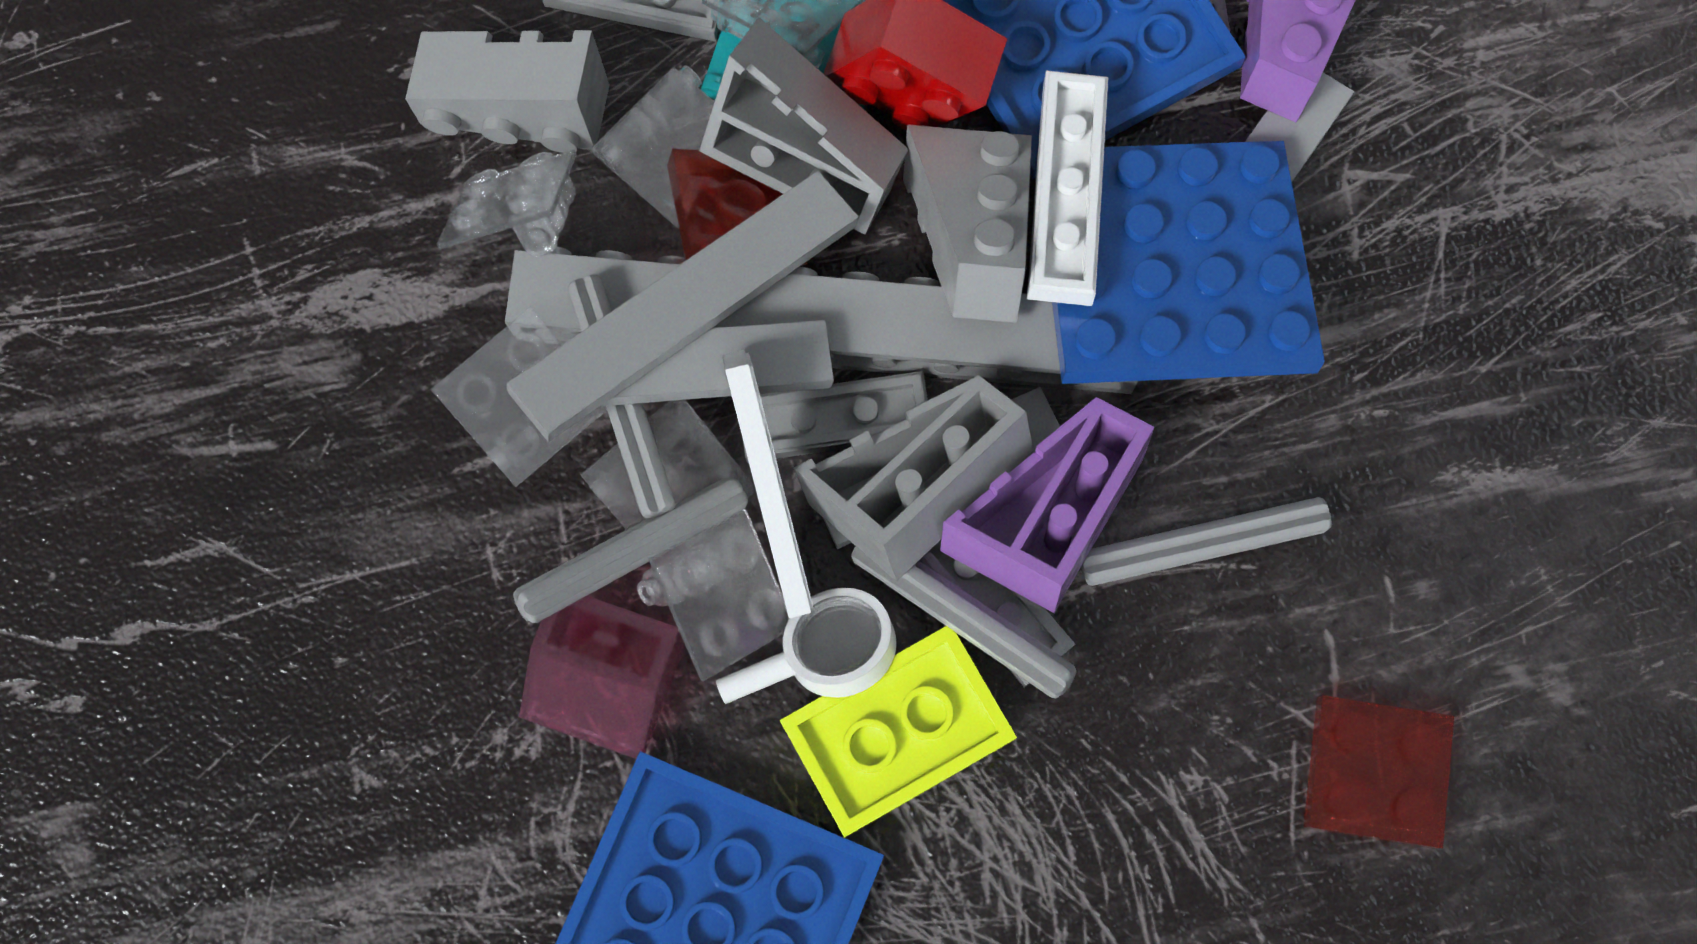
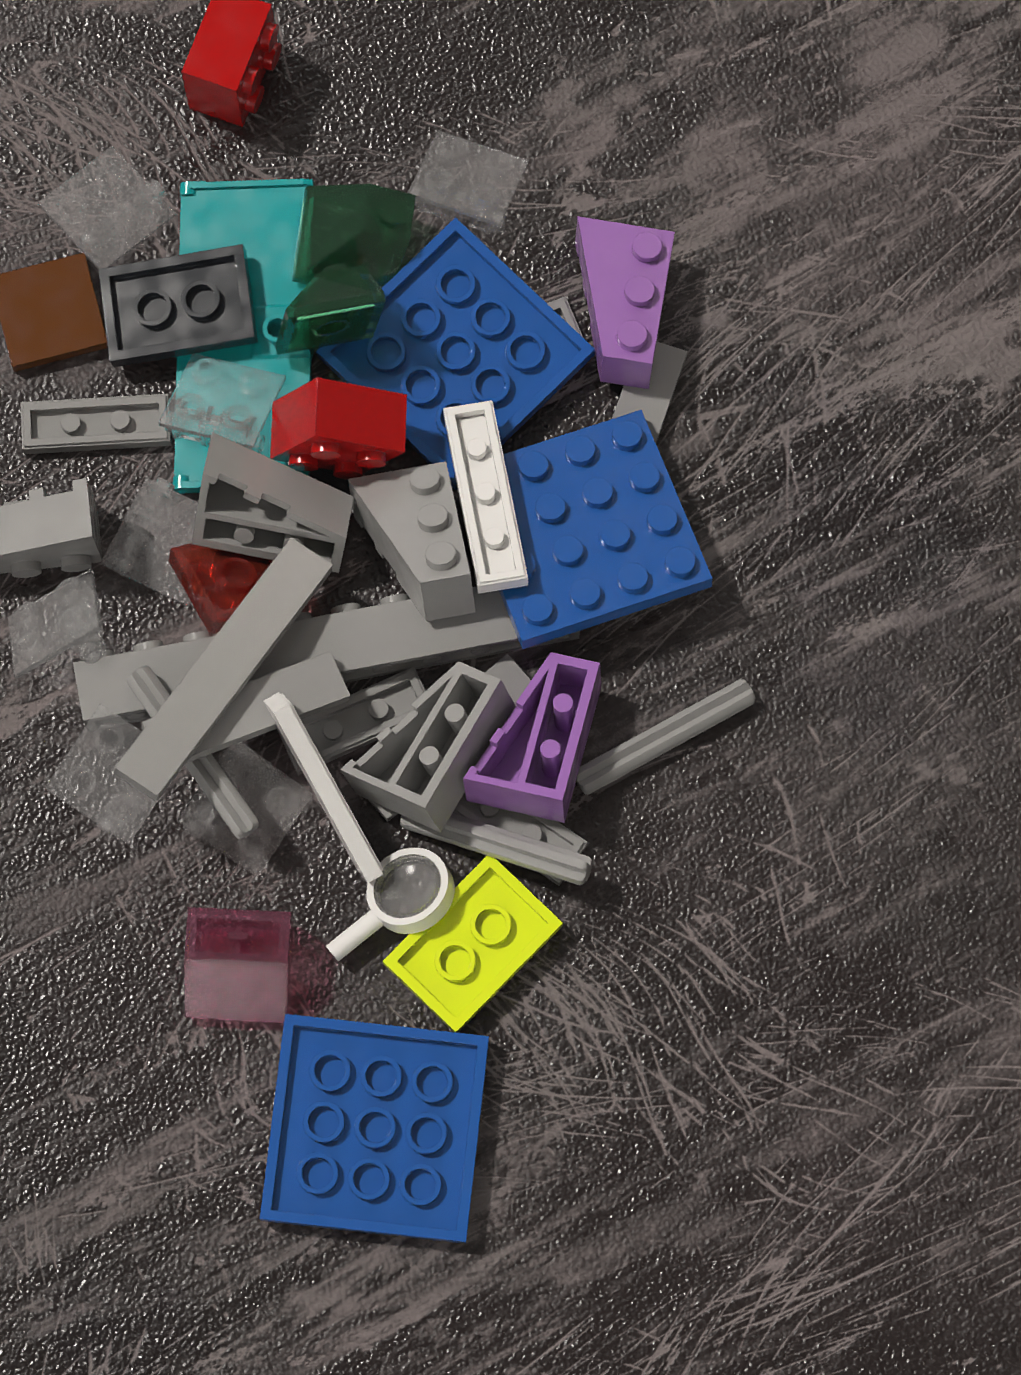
camera: 20 degrees left, 0 degrees up
light grey axle [513,478,748,623] -> none
clear hinge [637,510,790,681] -> none
clear red plate [1303,695,1454,849] -> none

